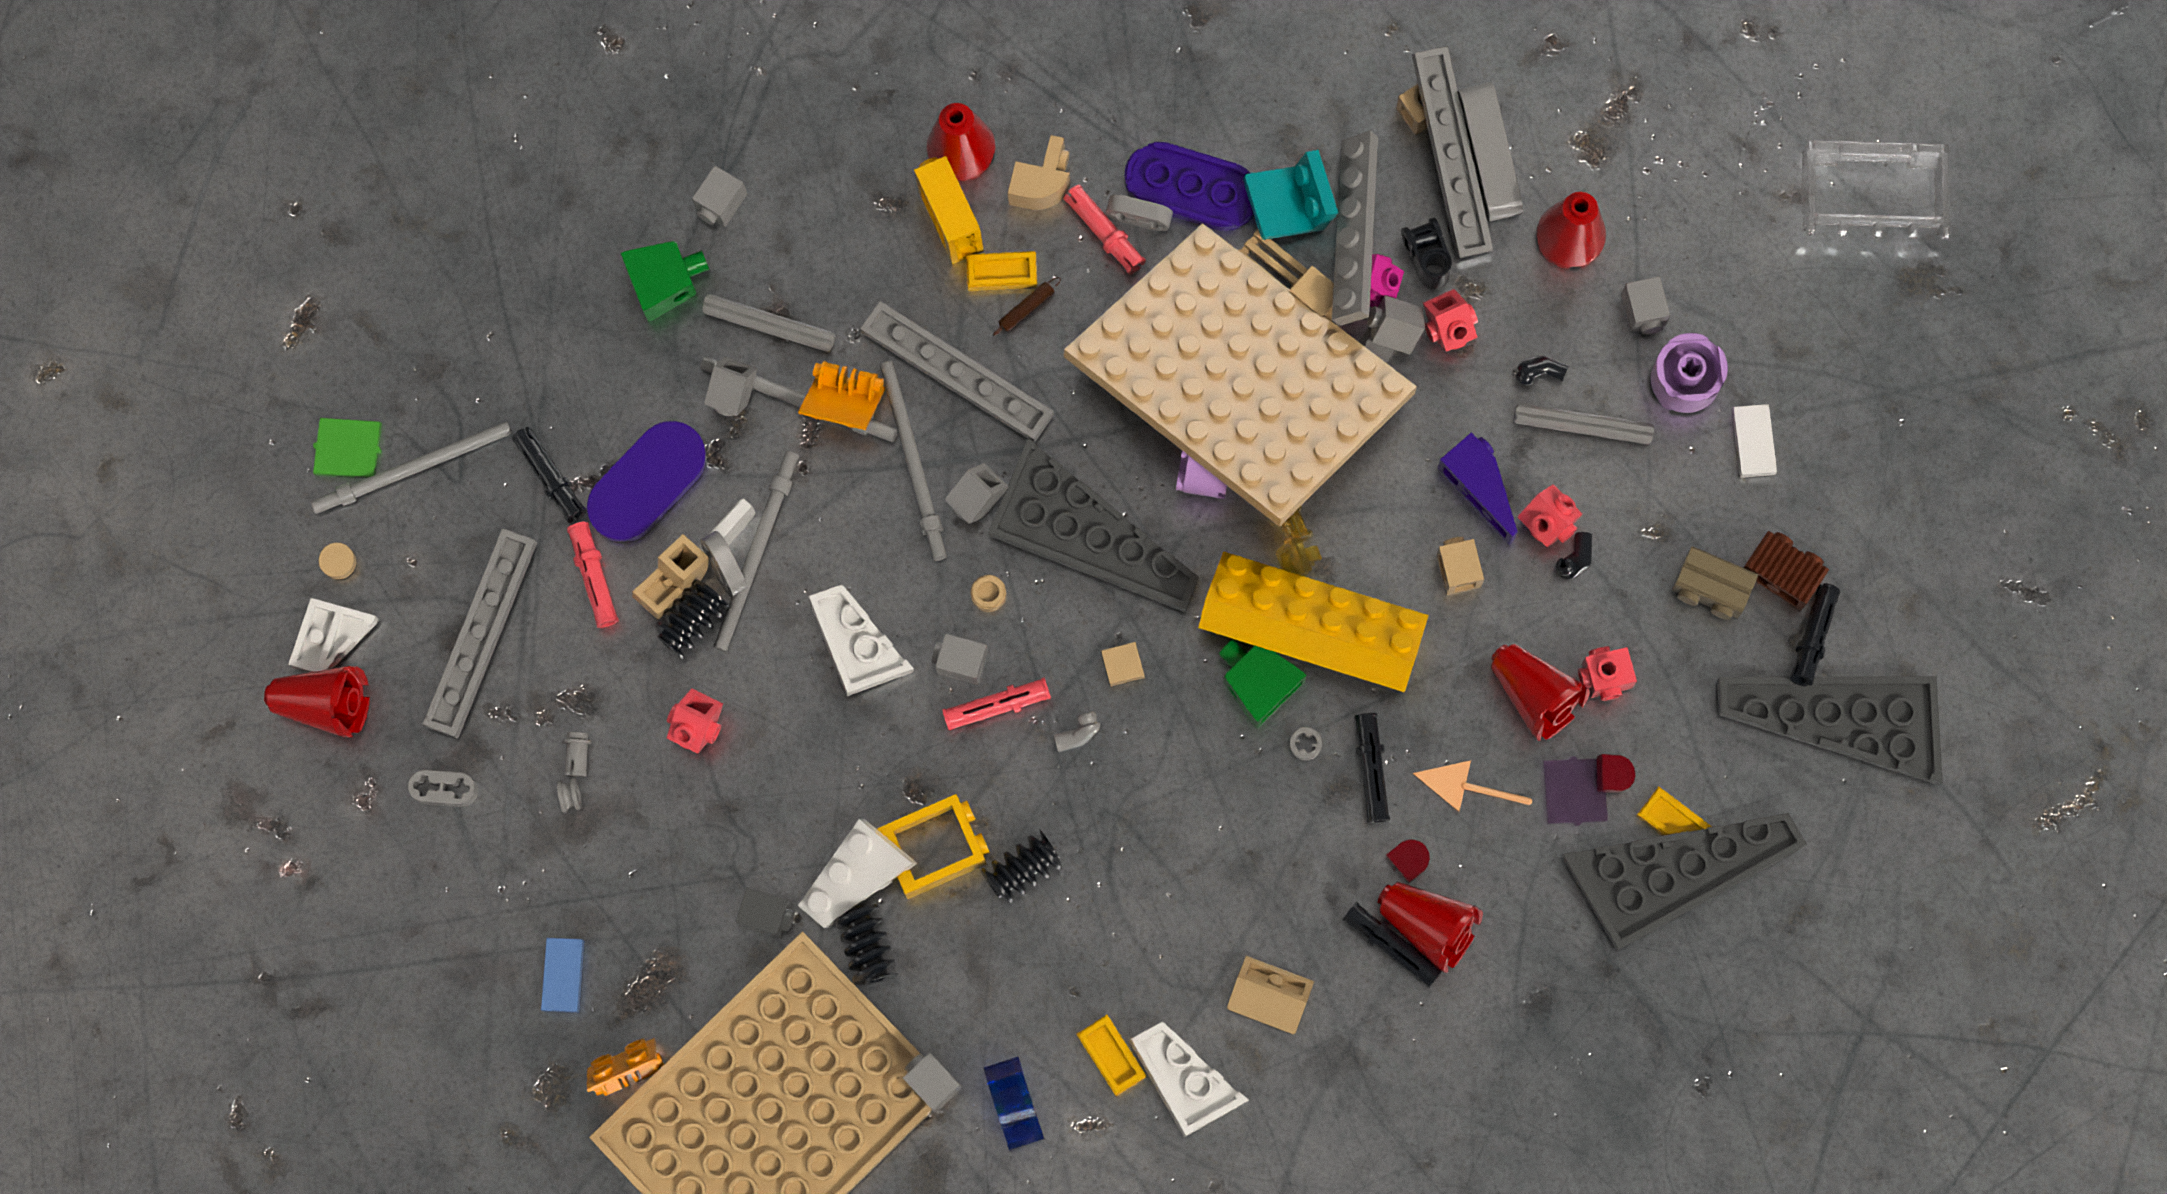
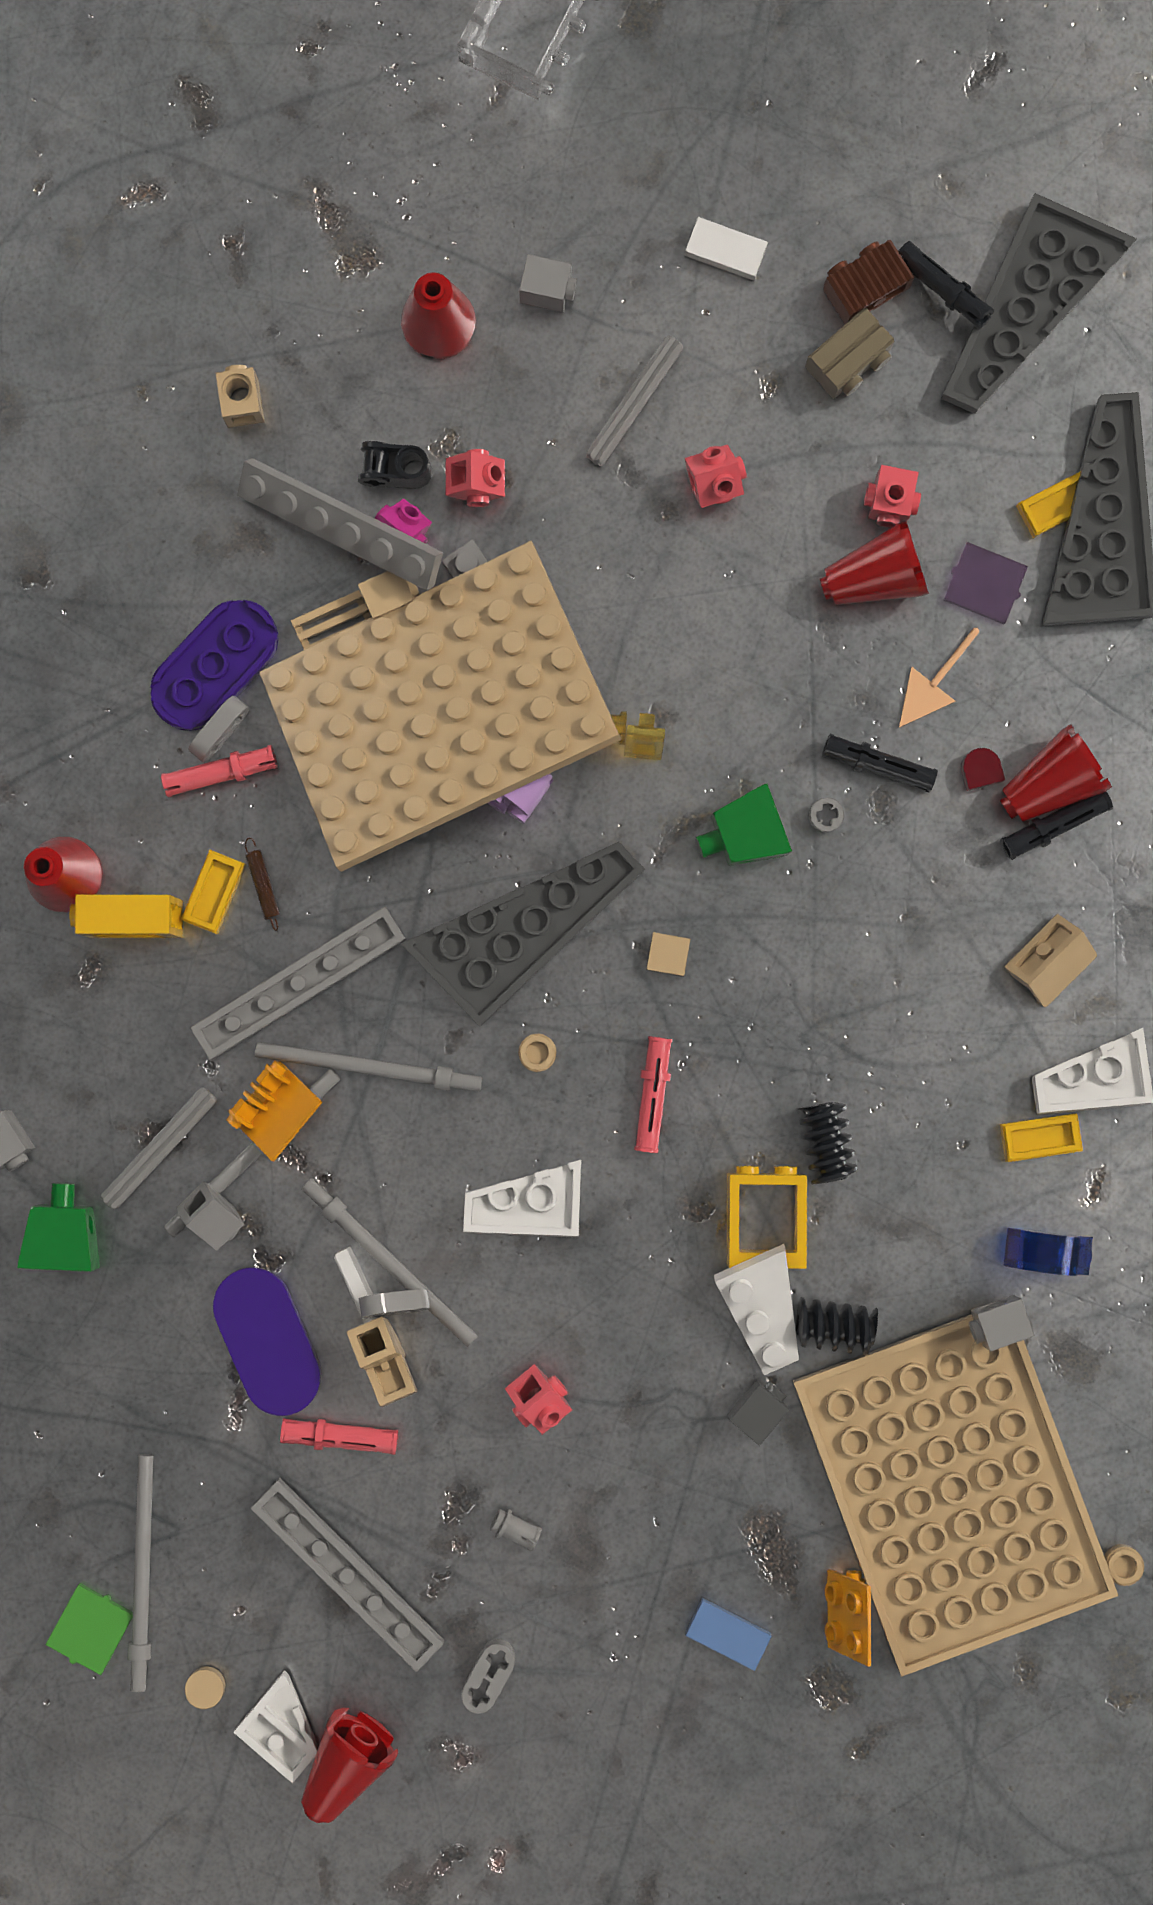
camera: 75 degrees left, 10 degrees up
black pin [512,426,587,523] -> none
light grey bush [557,778,582,813] -> none
black piece [654,580,731,660] -> none
light grey brick [931,634,988,685] -> none
light grey brick [945,463,1009,524] -> none
tan brick [1008,135,1070,210] -> none
light grey arm [1053,711,1100,752] -> none
yellow brick [1198,551,1429,692] -> none
teal bracket [1243,150,1339,240] -> none
light grey brick [1367,295,1425,355] -> none
light grey plate [1412,46,1493,259] -> none
tan brick [1436,537,1484,595] -> none
dark purple slope [1437,432,1518,545] -> none
light grey beam [1458,81,1523,222] -> none
black arm [1516,355,1569,386] -> none
black arm [1555,532,1592,579] -> none
dark red tile [1597,754,1636,793] -> none
lavender brick [1650,333,1728,413] -> none

